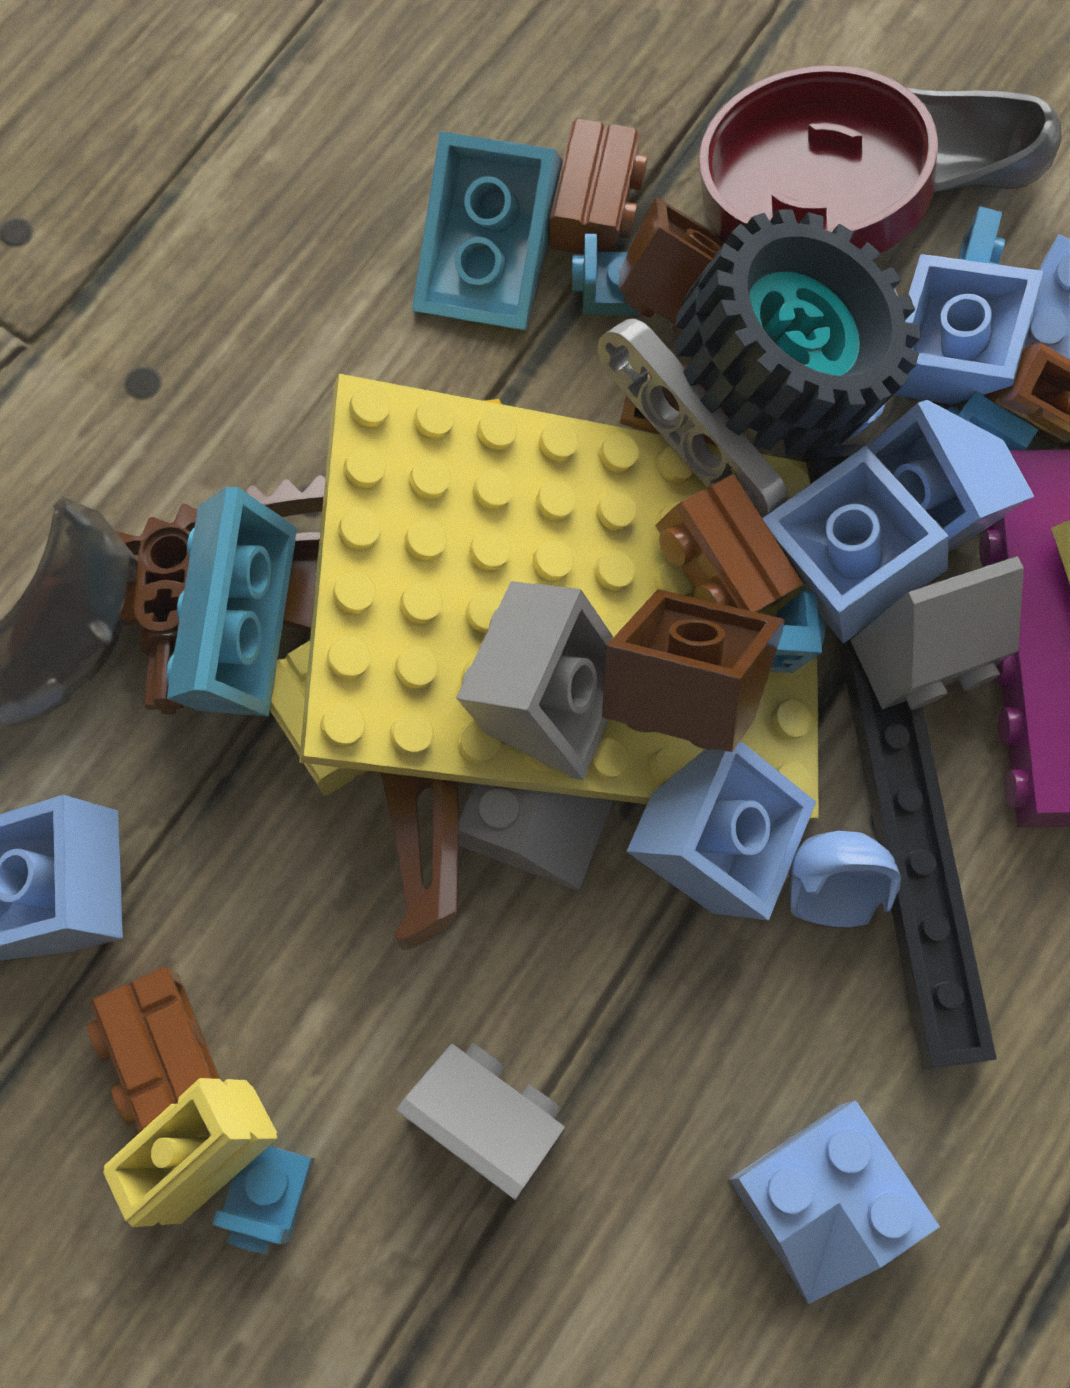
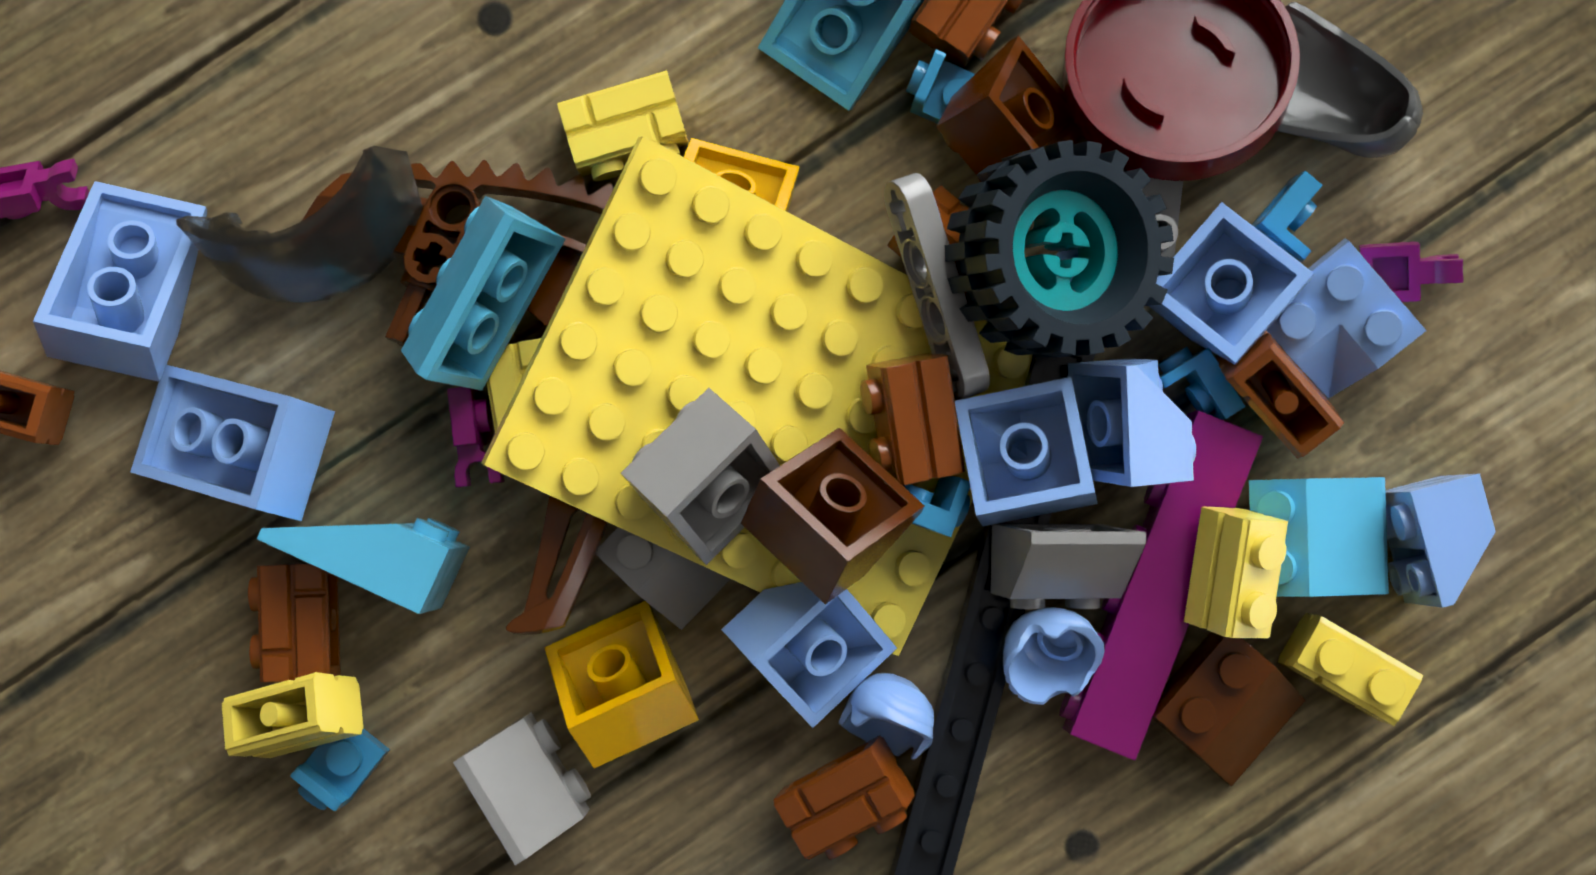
camera: 25 degrees right, 15 degrees up
none -> medium azure slope [257,518,470,614]
none -> magenta plate [447,387,505,488]
none -> yellow slope [544,601,699,769]
none -> light yellow brick [557,70,689,181]
none -> dark orange brick [773,735,915,860]
none -> light blue hair [1003,607,1105,705]

